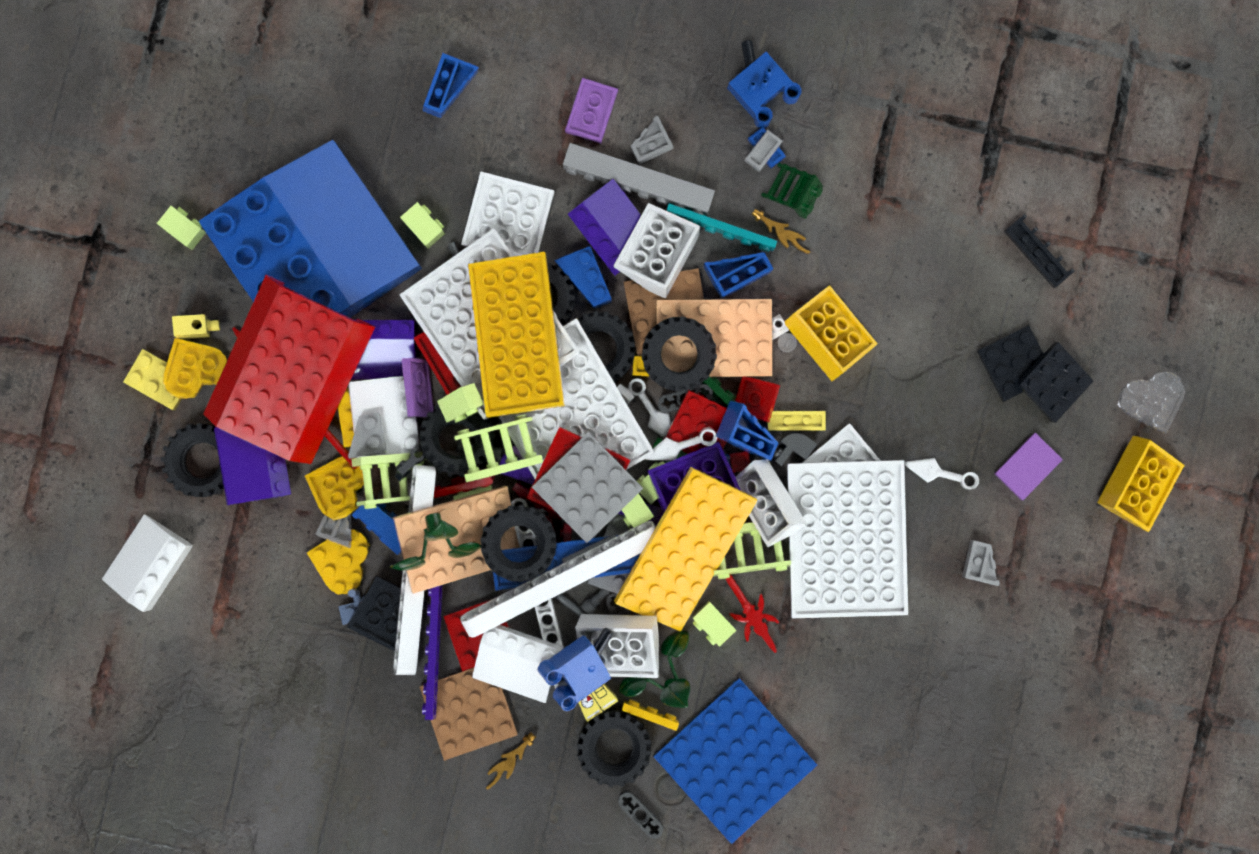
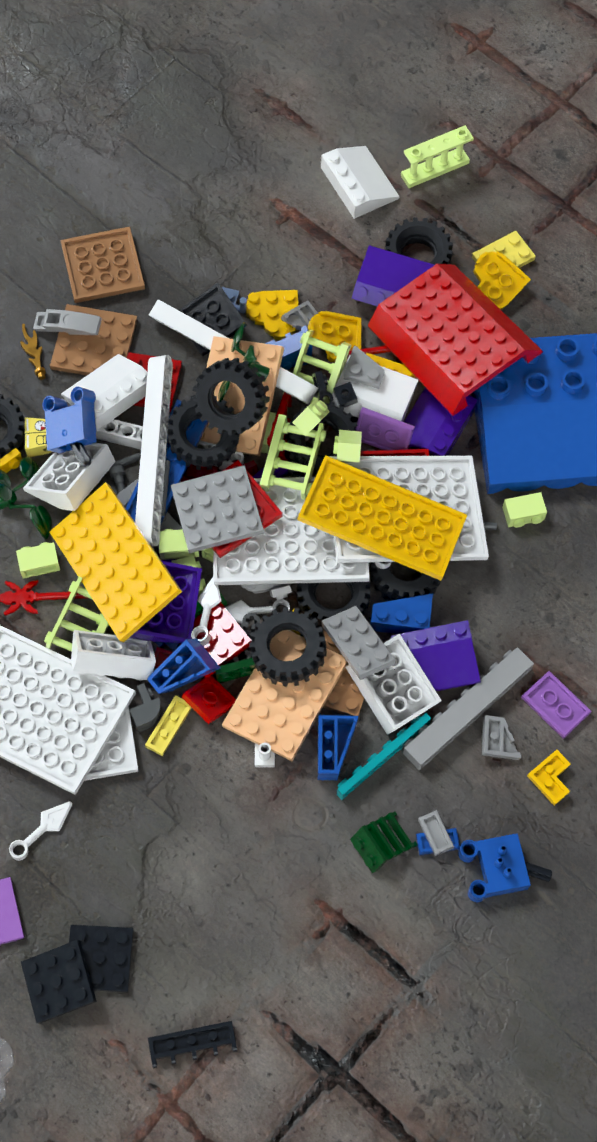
camera: 120 degrees right, 20 degrees down
light yellow torso [172,314,220,340] -> none
dark purple plate [422,585,443,720] -> none
white plate [461,172,555,256] -> none
pearl gold piece [751,209,810,254] -> none
light grey piece [778,333,797,352] -> none
yellow slope [784,285,877,381] -> none
none -> light grey slope [33,309,102,335]
none -> medium nougat plate [60,227,145,303]
none -> black tyre [192,358,270,435]
none -> yellowish green brick [292,398,330,436]
none -> light grey plate [322,606,395,680]
none -> black plate [333,382,358,408]
none -> yellowish green fence [401,125,474,188]
none -> yellow plate [527,750,571,806]

